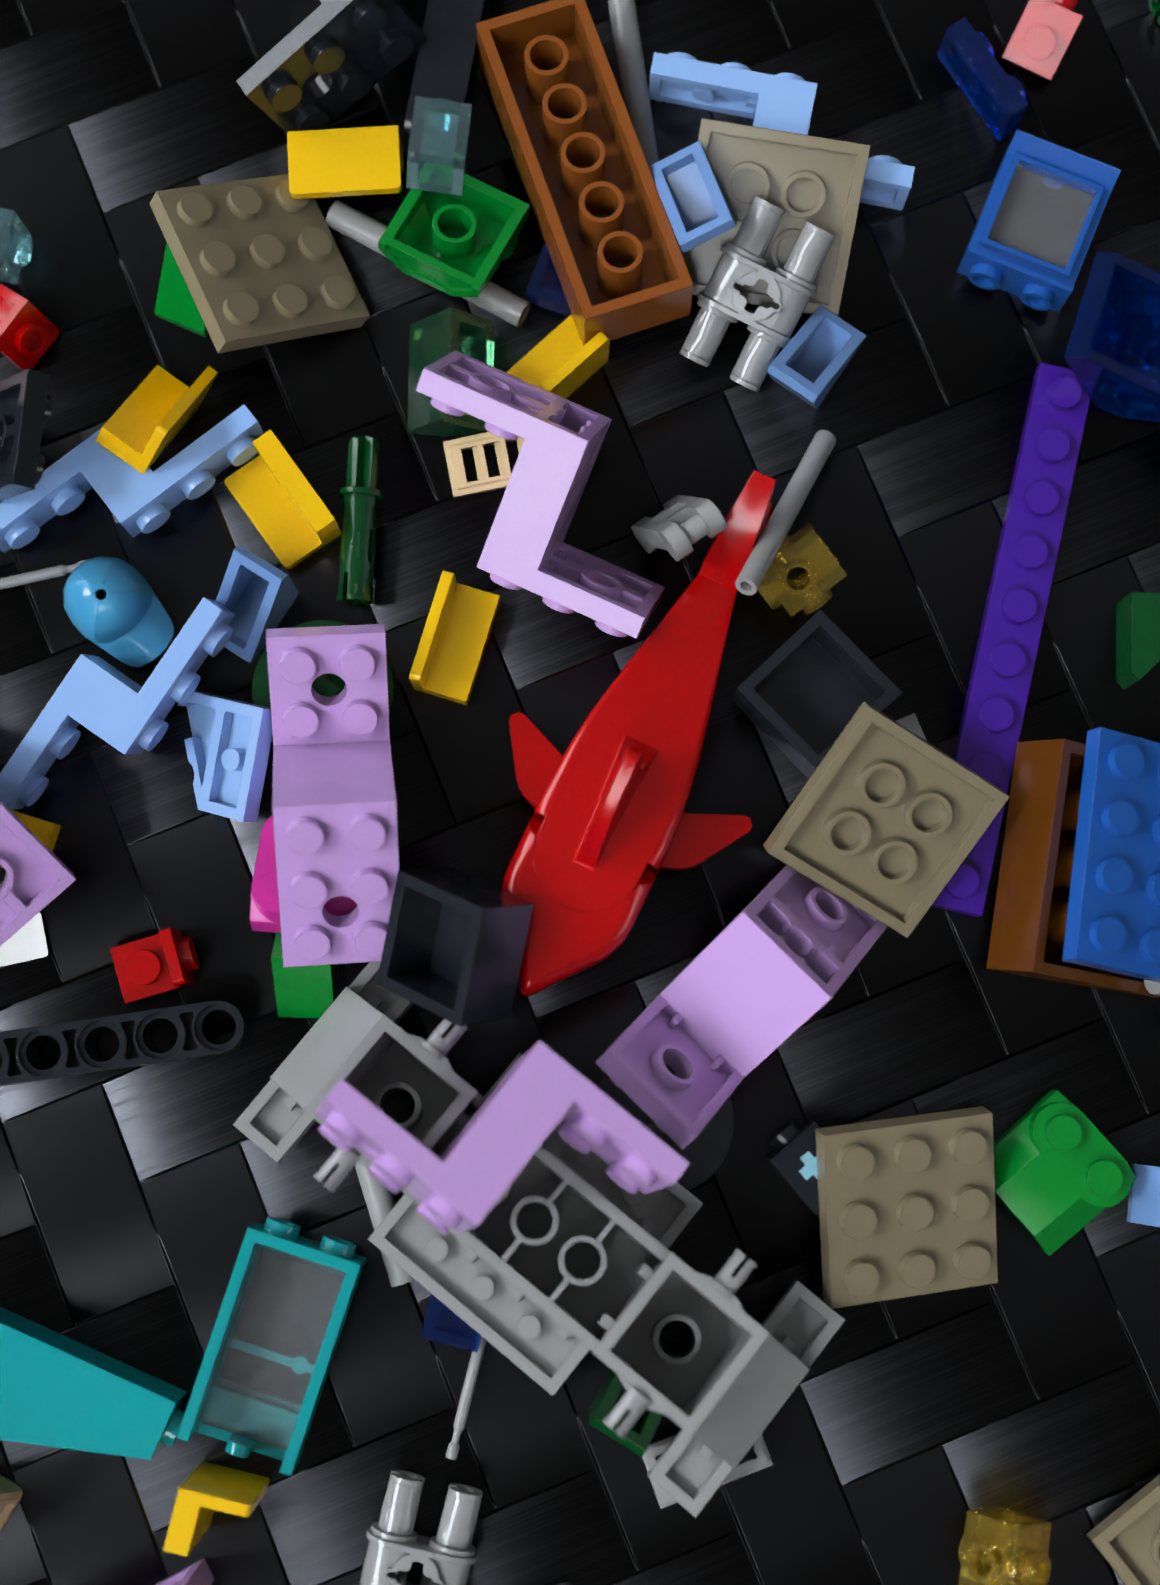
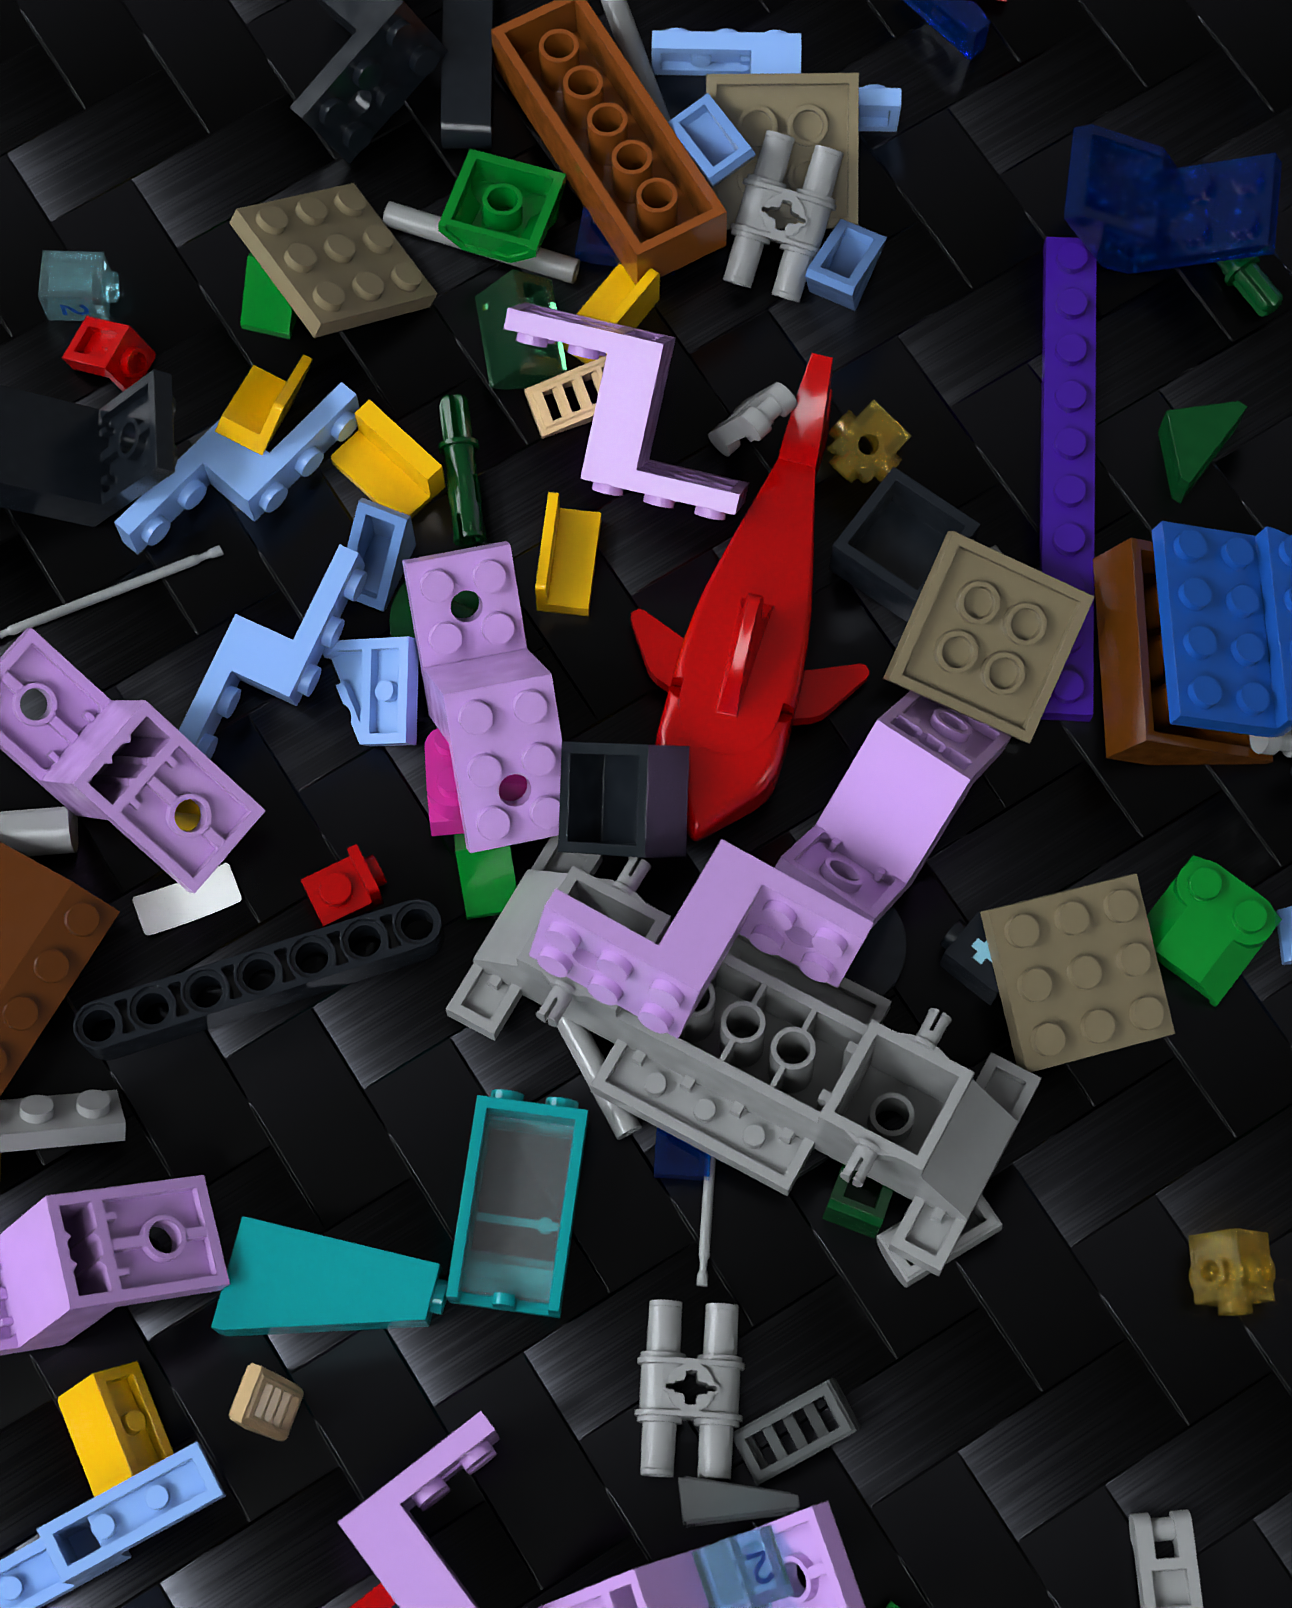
camera: 10 degrees left, 10 degrees down
dark azure cap [63,556,175,668] -> none
yellow panel [163,1461,270,1557] -> none
yellow panel [287,125,404,199] -> none
clear light blue brick [406,96,472,196] -> none
light grey piece [735,430,836,595] -> none
blue window [957,129,1121,312] -> none

